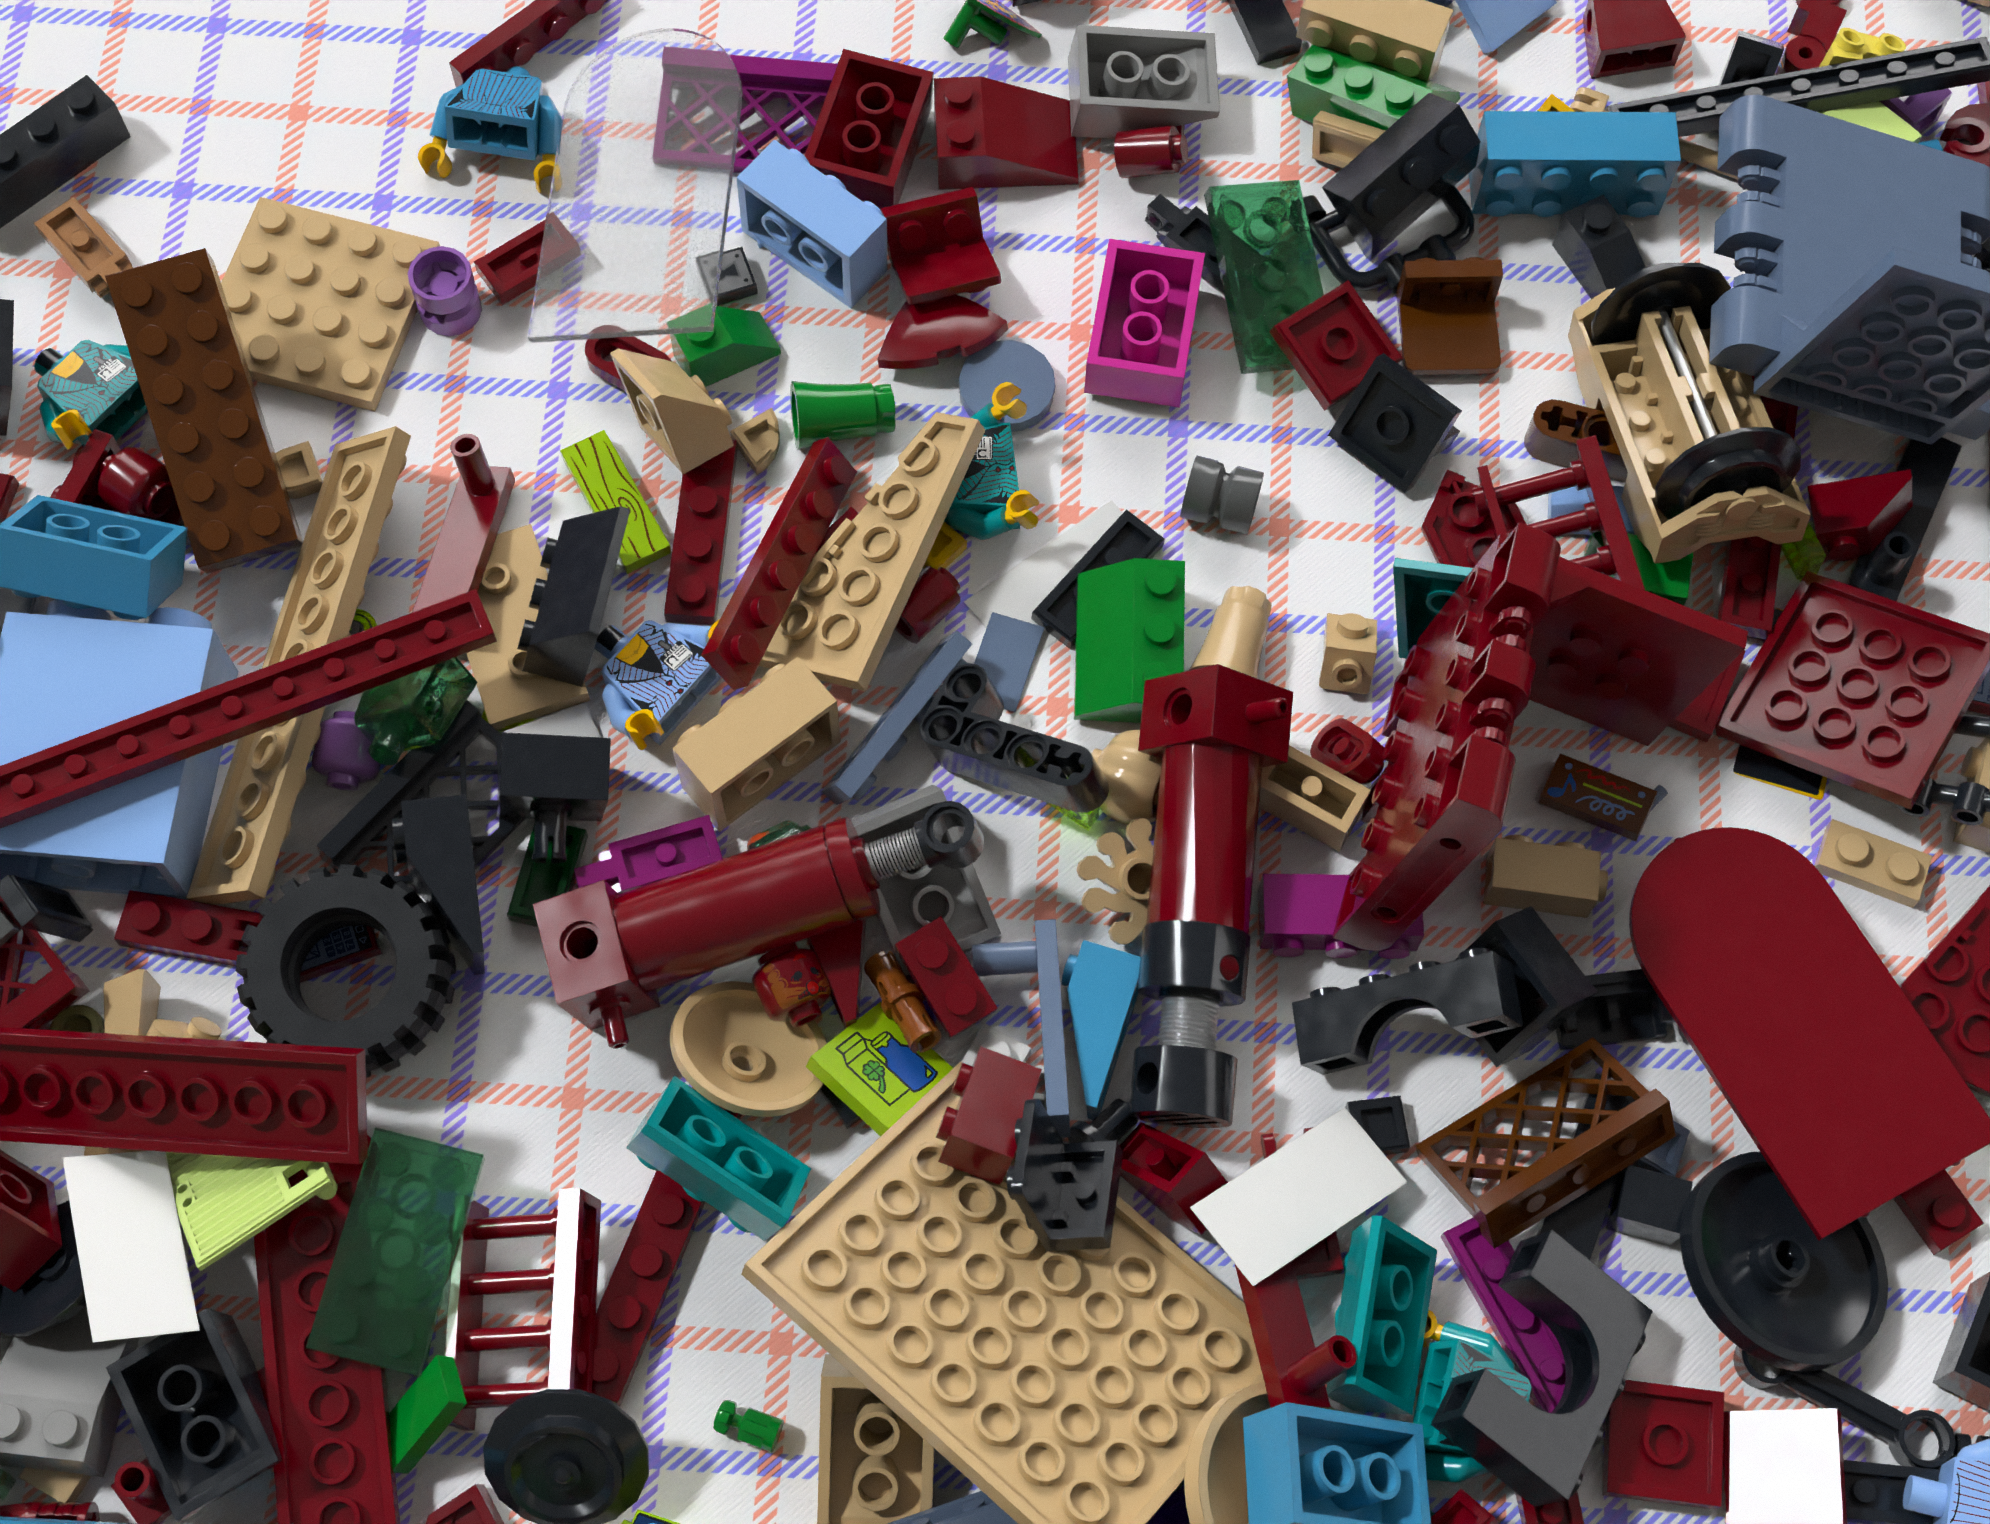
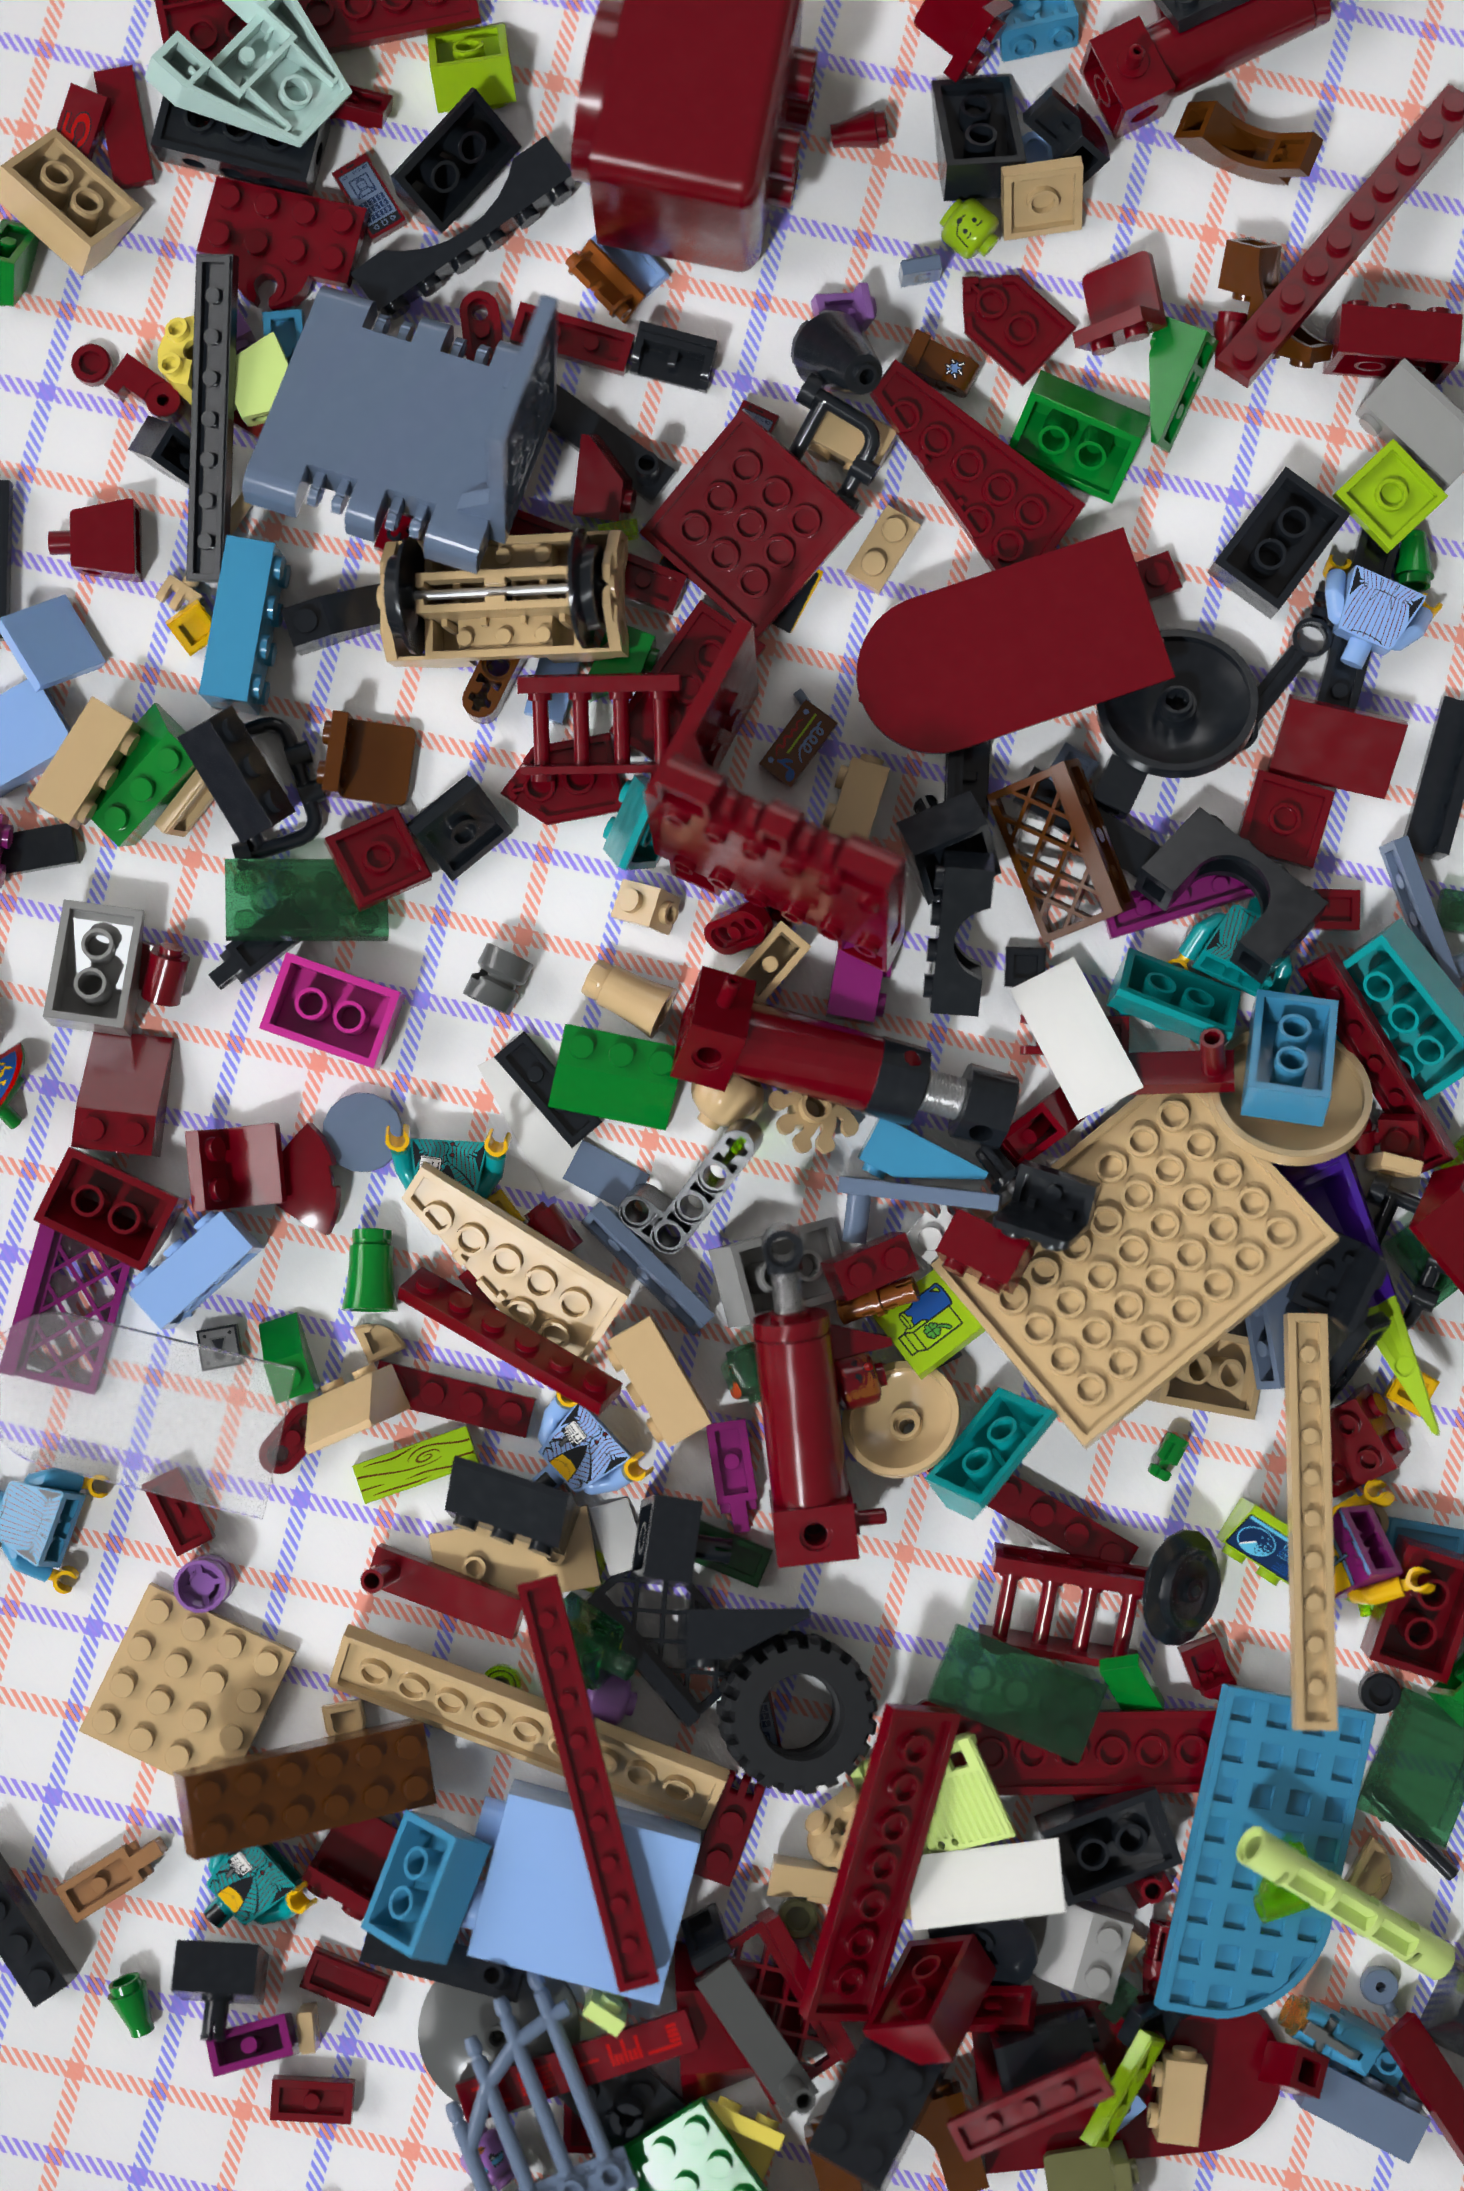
camera: 80 degrees left, 20 degrees up
dark red head [98,447,176,519] -> none

